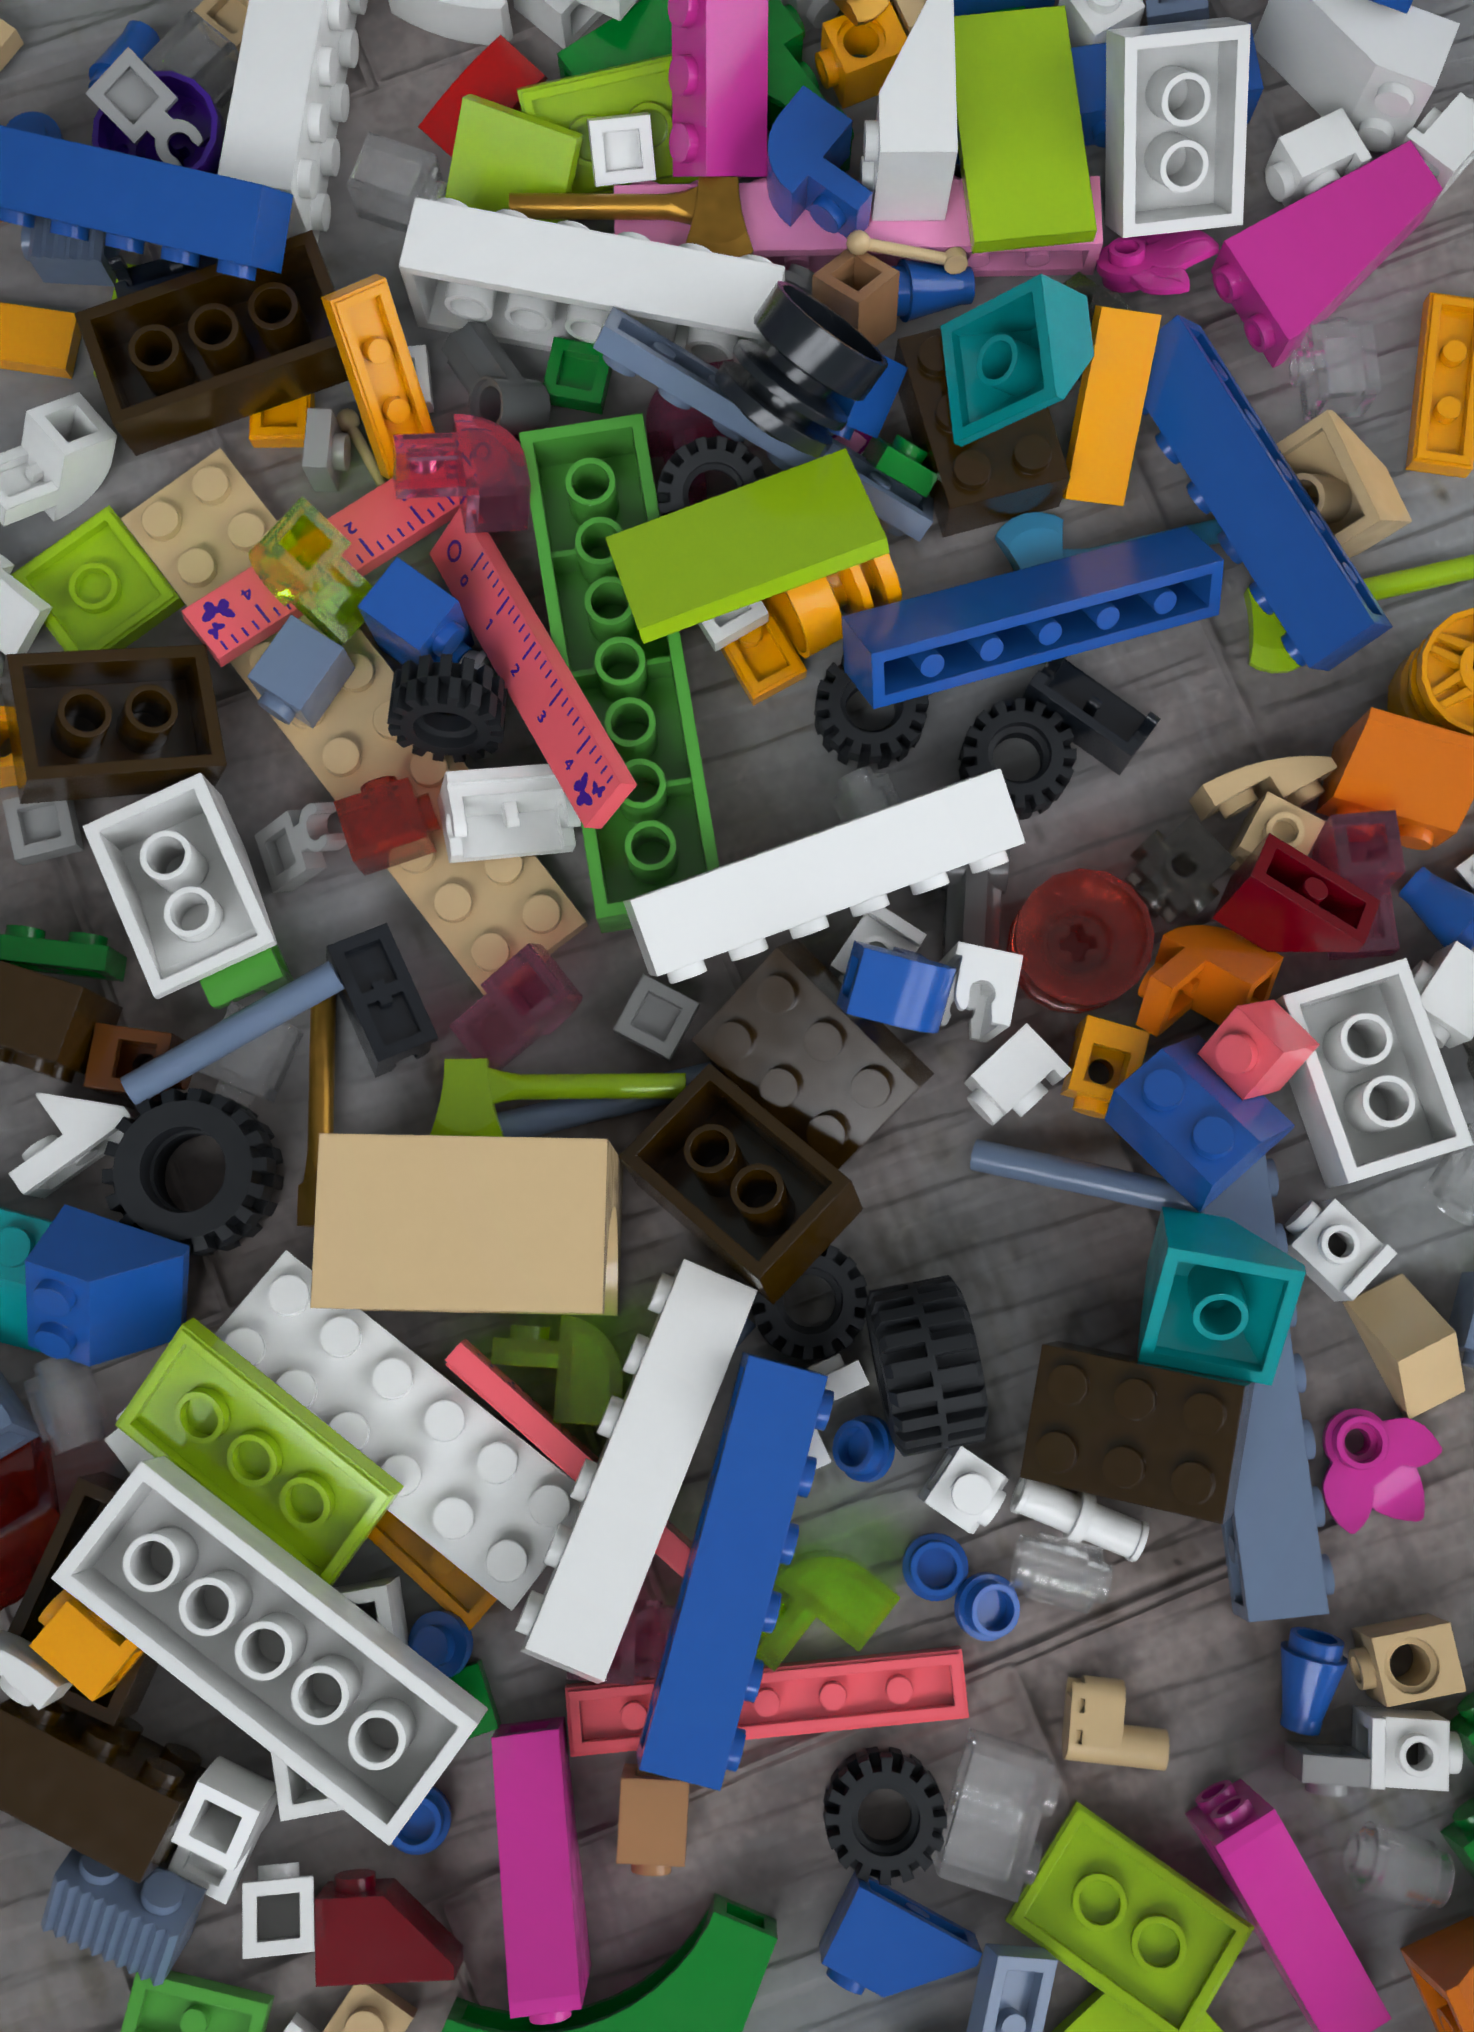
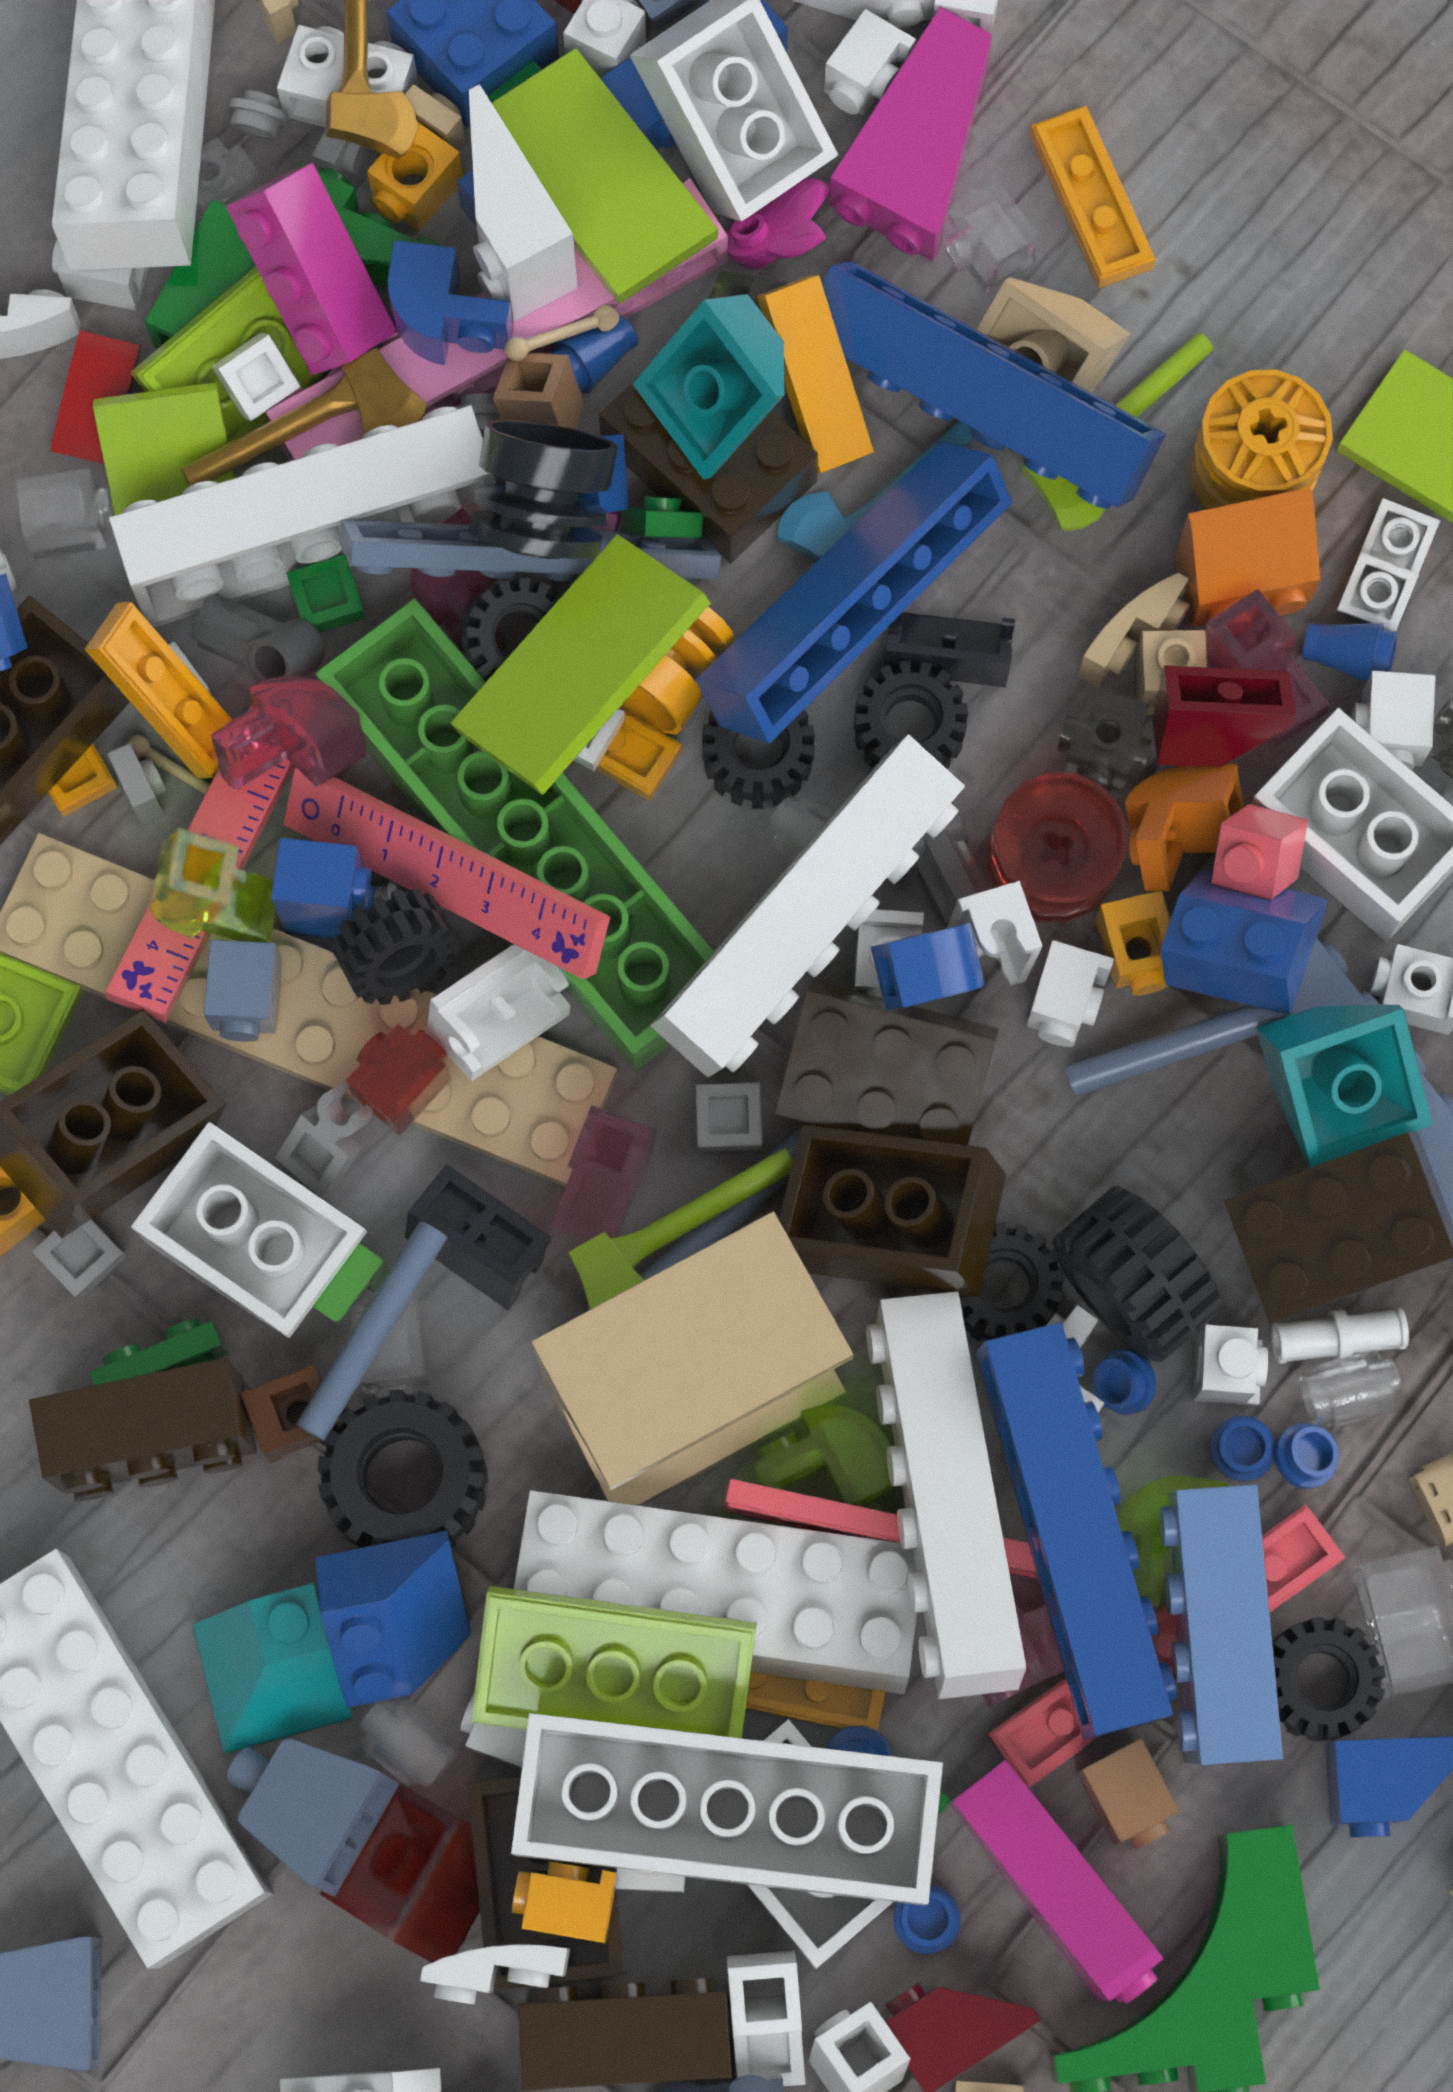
camera: 30 degrees left, 5 degrees down
white slope [8,1092,140,1199] -> none
pearl gold piece [297,994,336,1227] -> none
none -> medium blue wedge [1159,1484,1283,1765]

